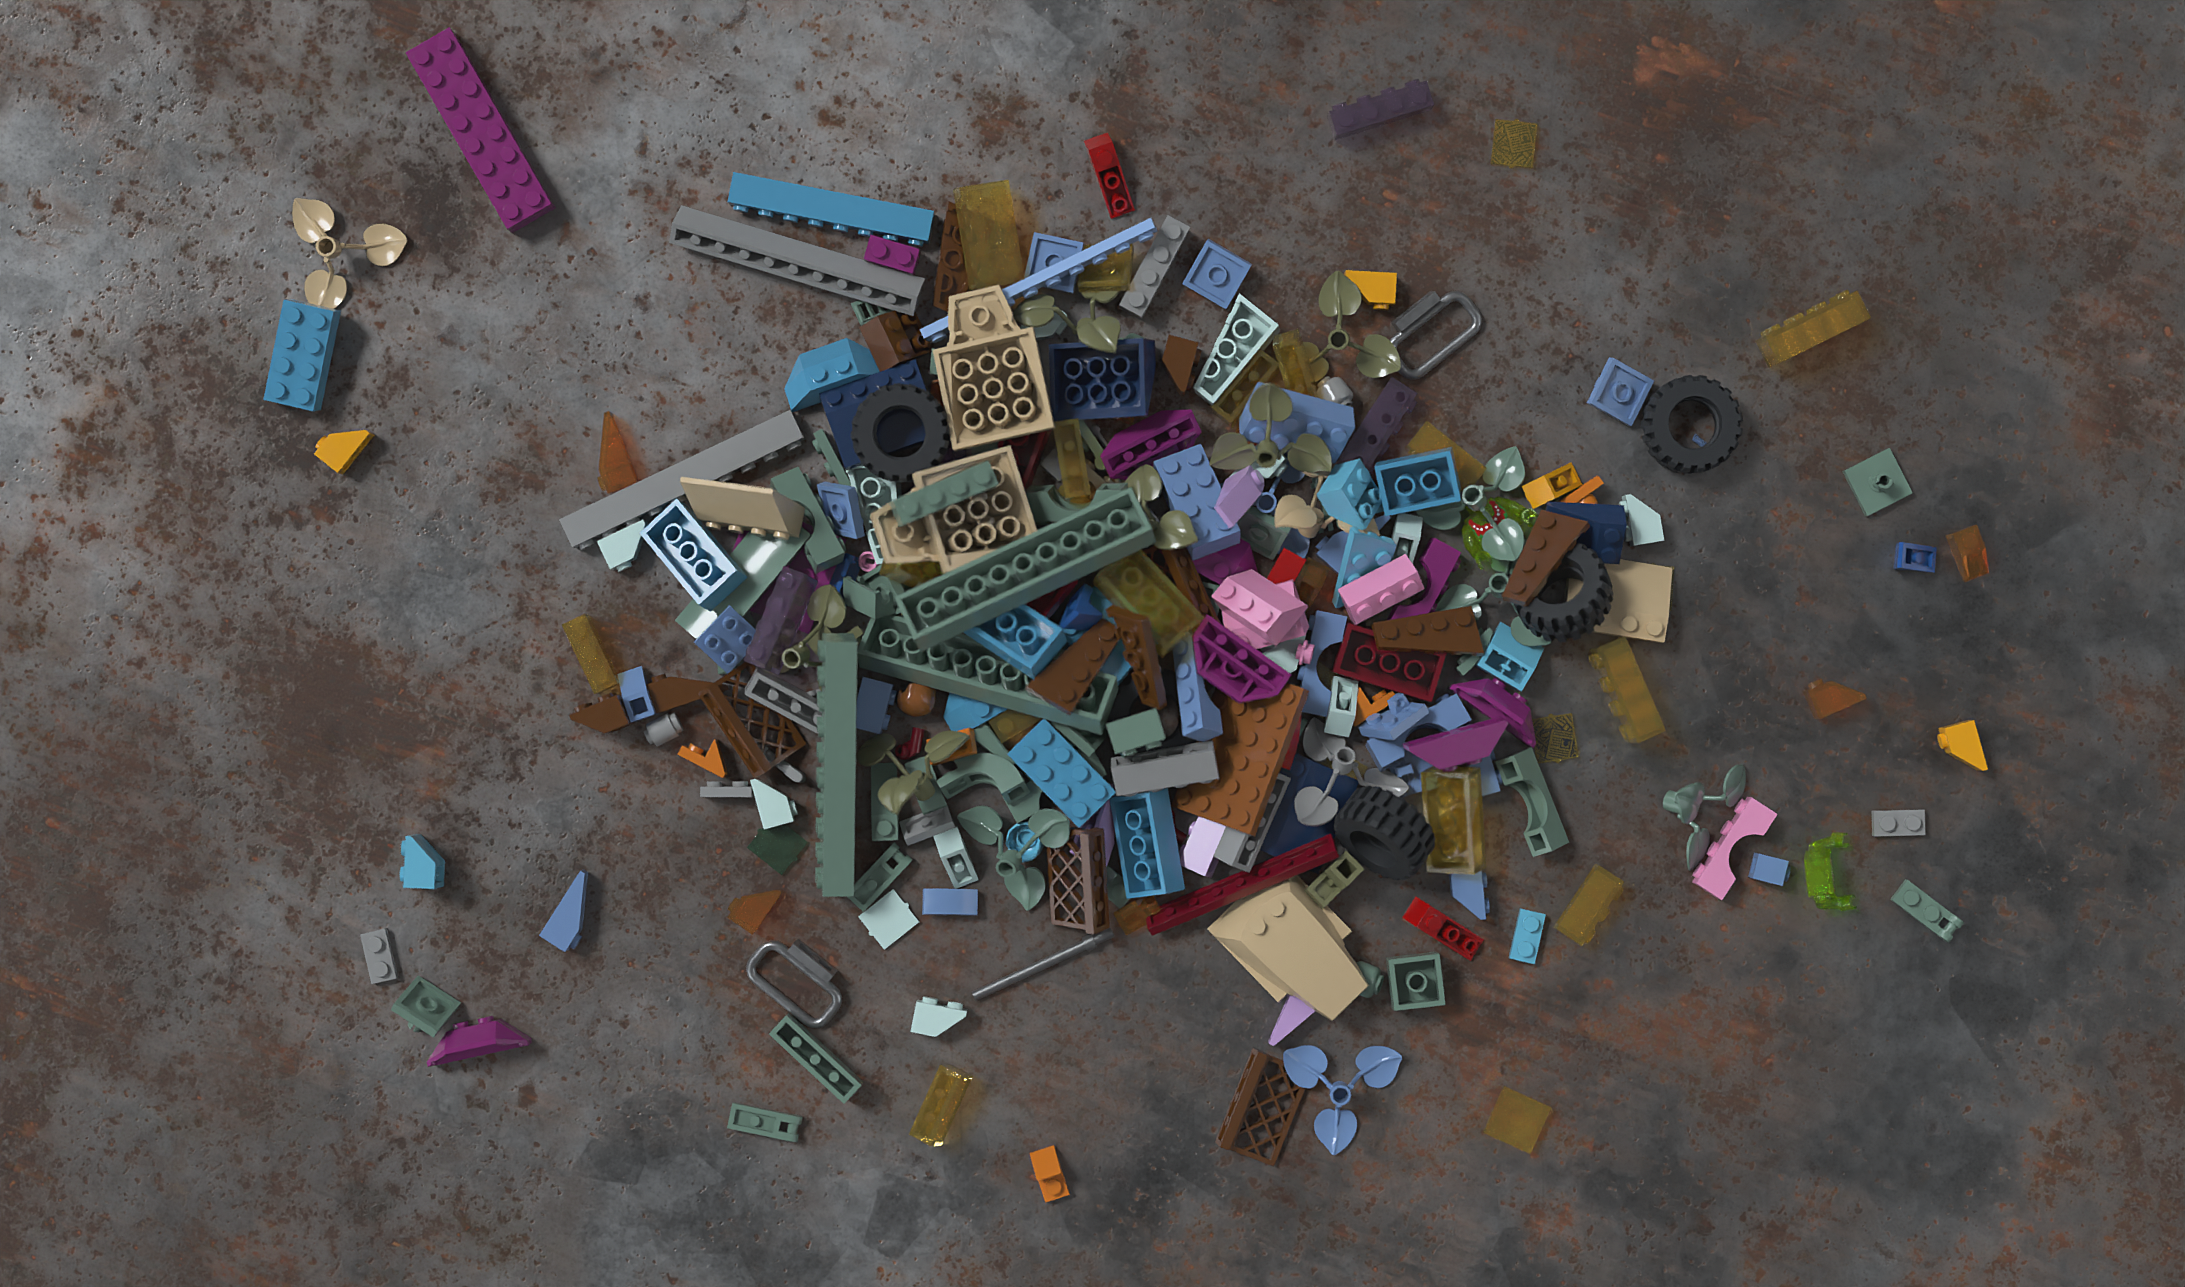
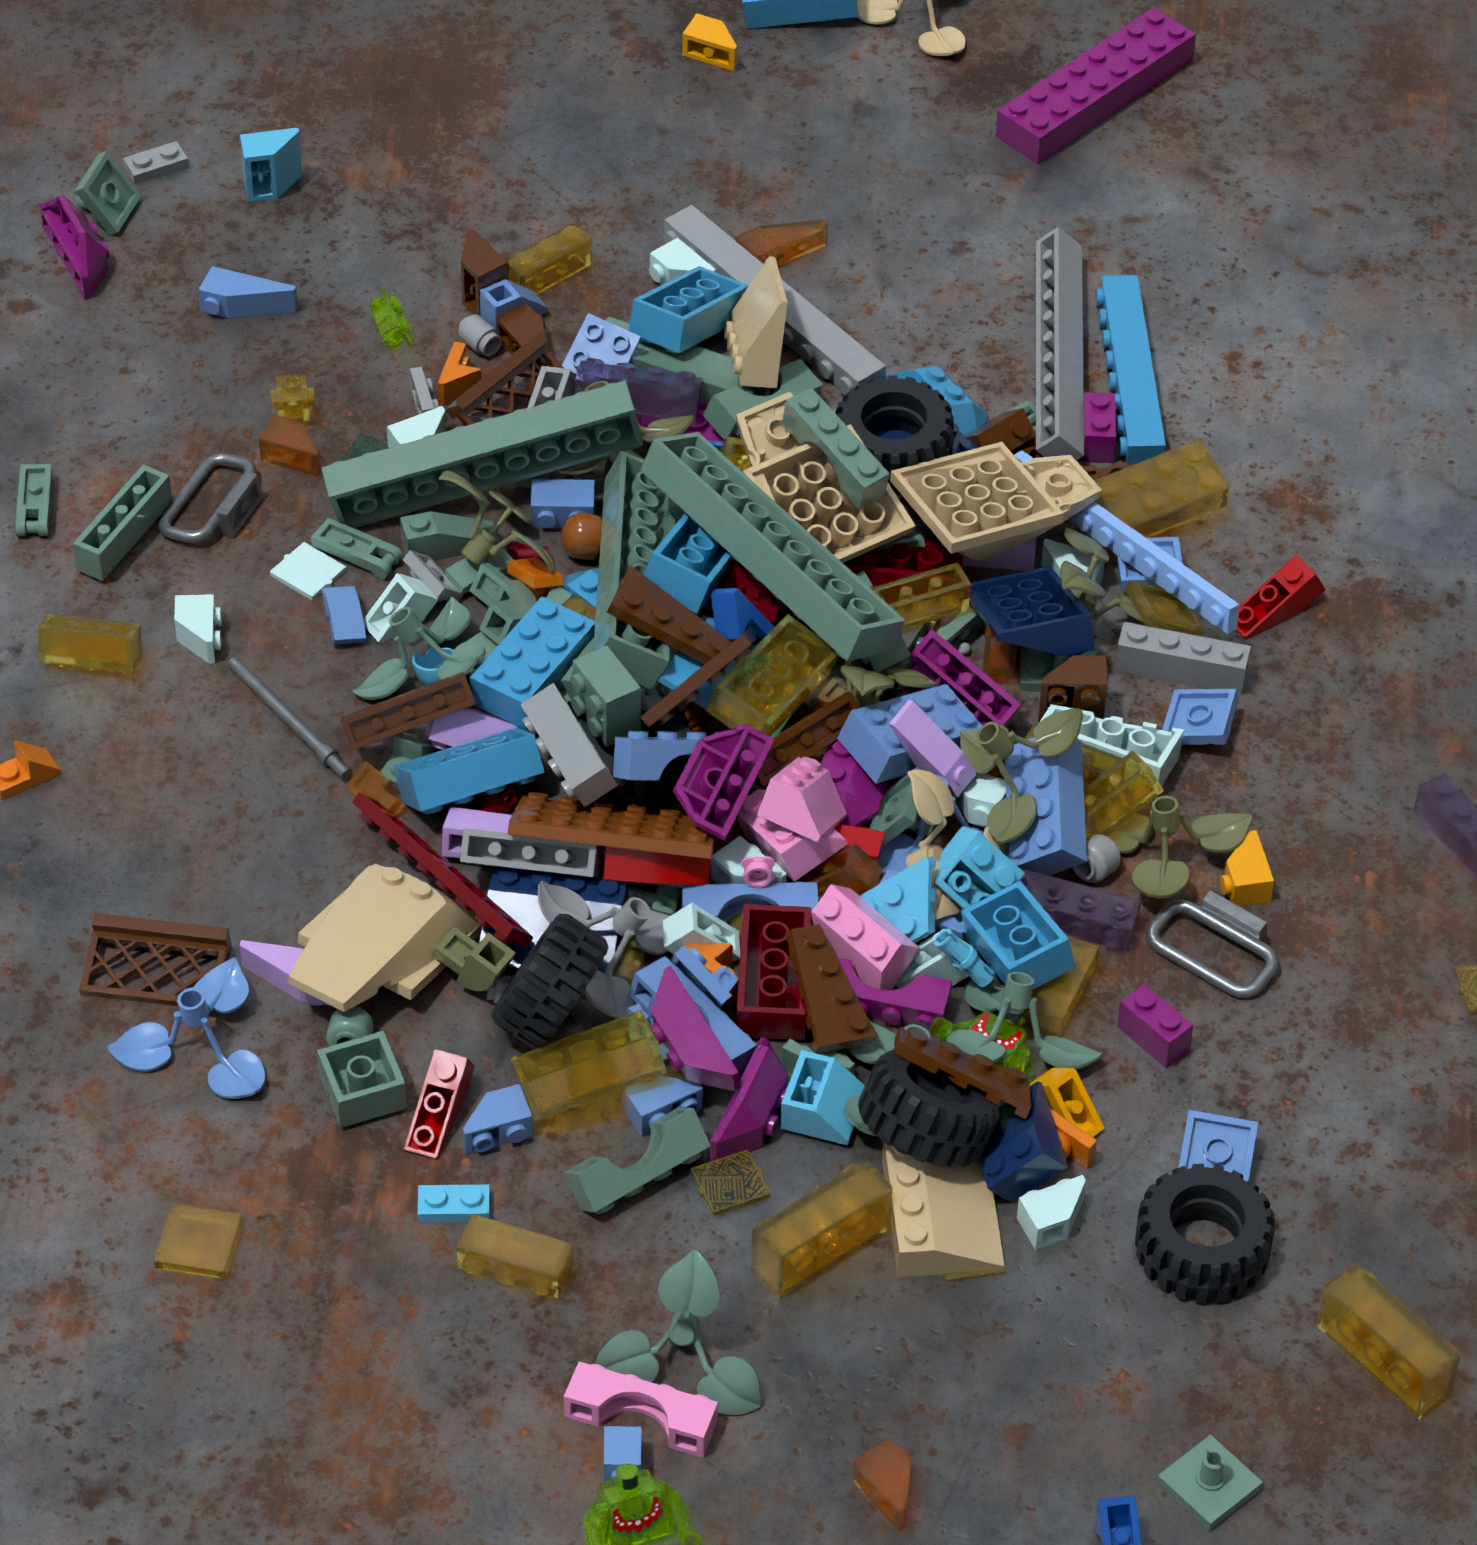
camera: 75 degrees right, 40 degrees down
none -> clear yellow brick [270,374,315,424]
none -> clear neon green hinge [370,286,412,346]
none -> medium azure pin [934,928,995,987]
none -> magenta brick [1117,984,1194,1068]

